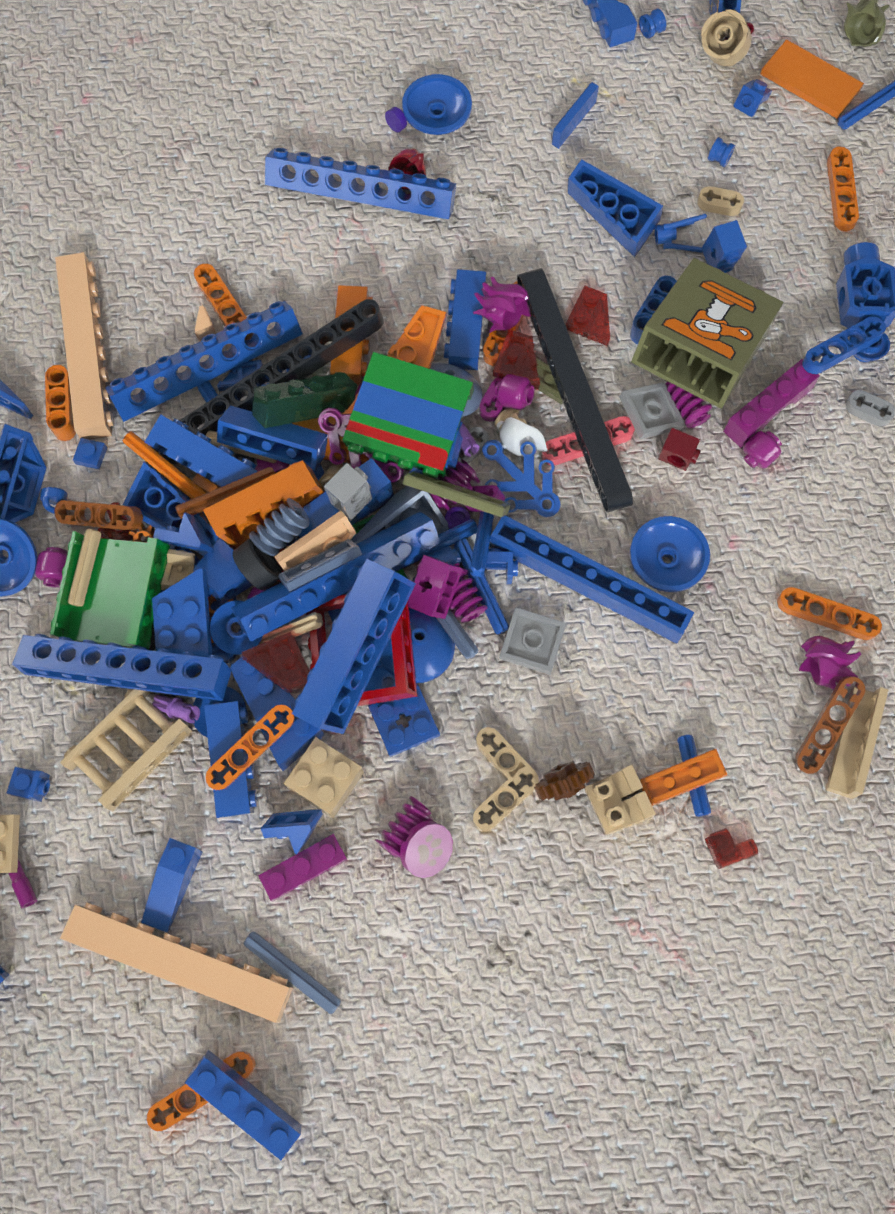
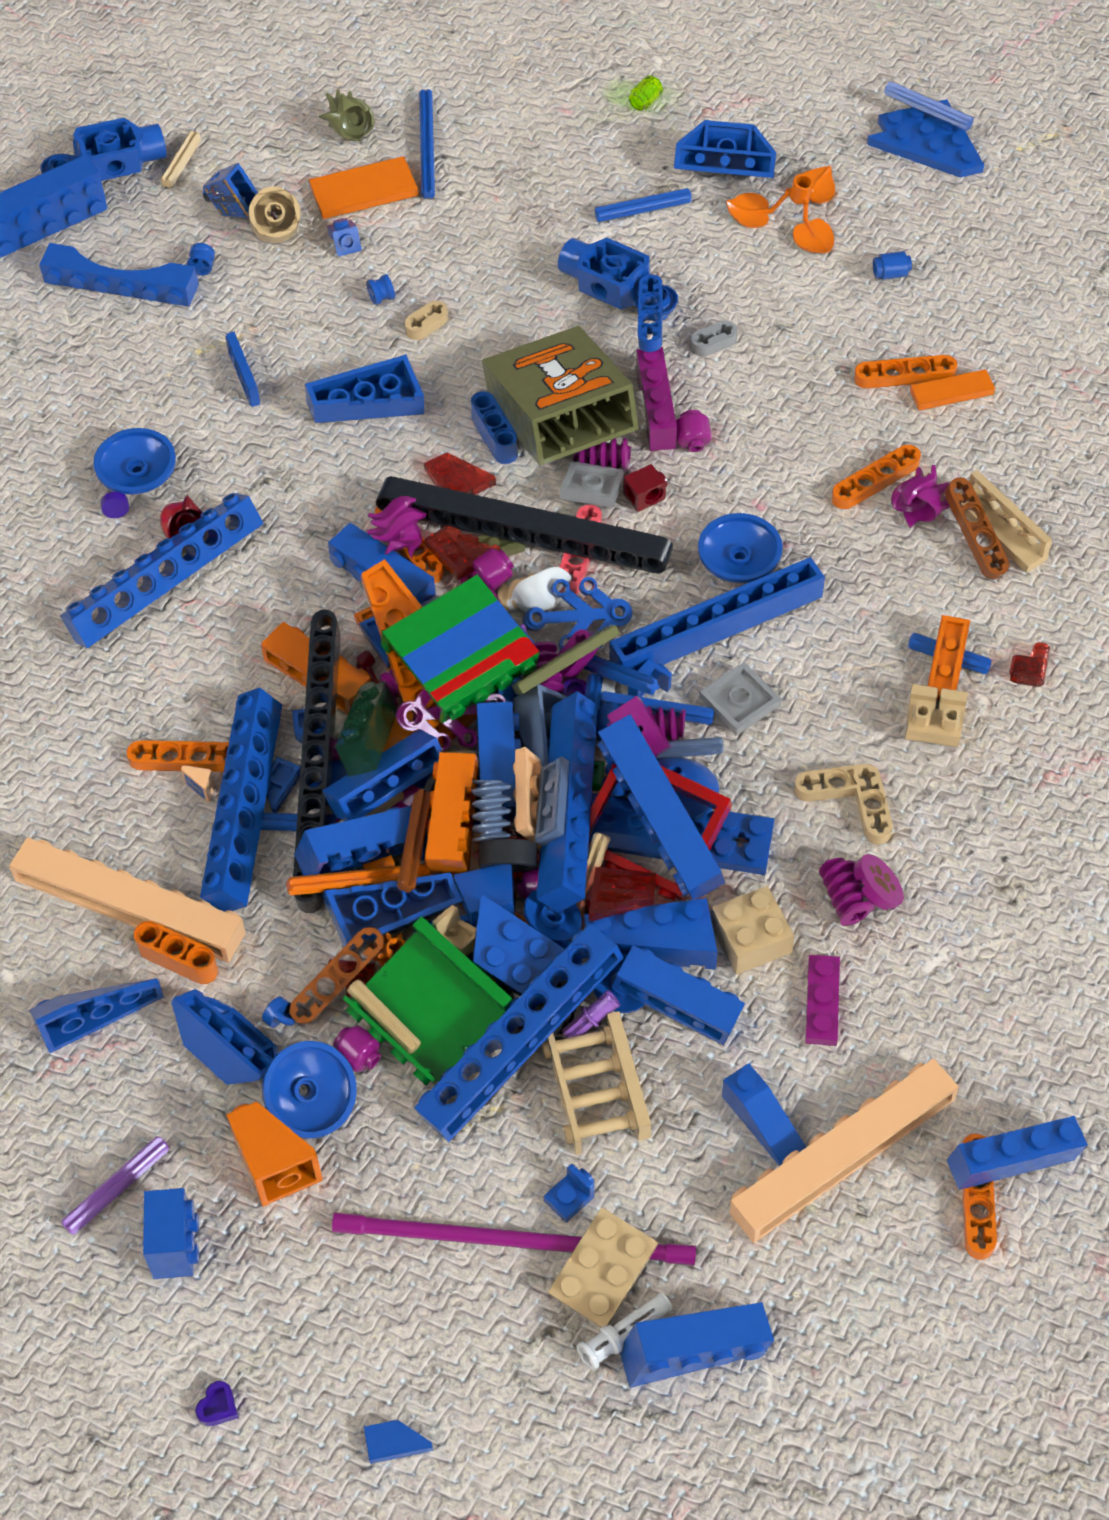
camera: 55 degrees left, 15 degrees down
blue plate [73,438,108,470] -> none
blue slope [153,512,214,553] -> none
orange beam [205,705,295,790] -> none
sand blue axle [244,931,341,1014] -> none
blue slope [261,809,323,854] -> none
light grey brick [324,463,372,521] -> none
reddish brown gear [534,761,595,801] -> none
blue plant [655,214,707,253] -> none
blue brick [702,220,747,273] -> none
orange beam [827,147,859,231] -> none

